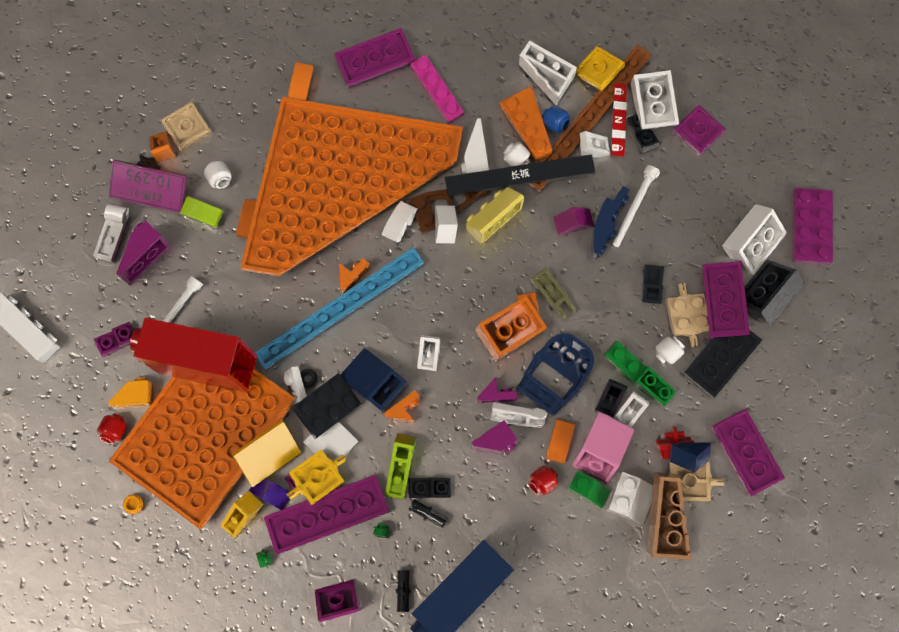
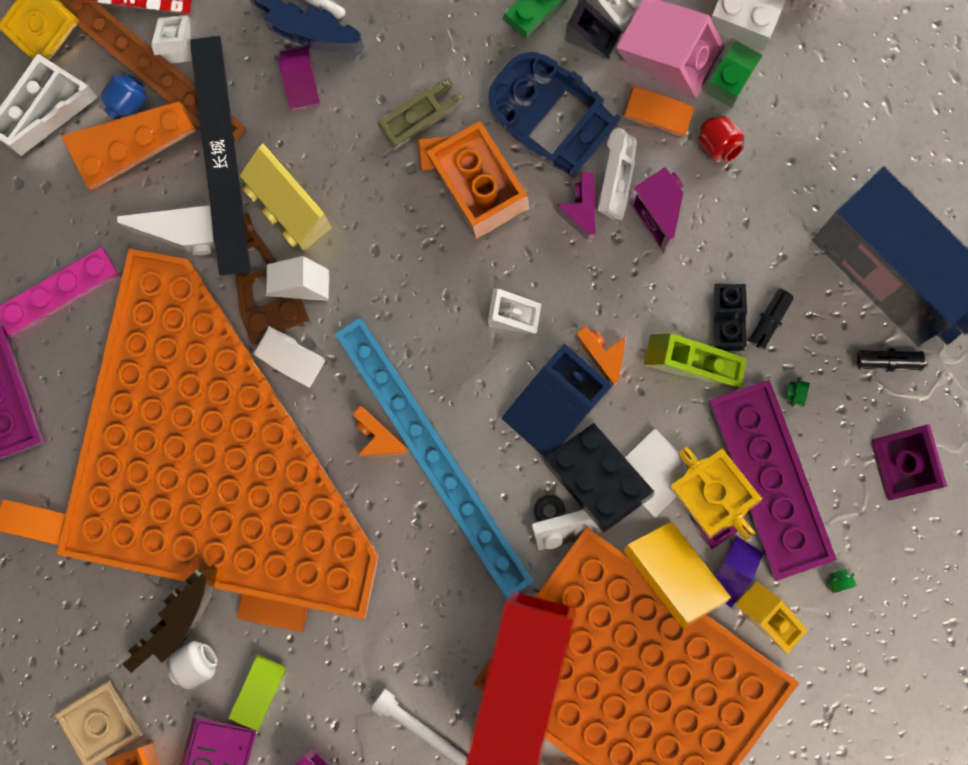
camera: 80 degrees left, 5 degrees up
white head [503,142,531,167] -> none
none -> dark brown slope [123,565,217,673]

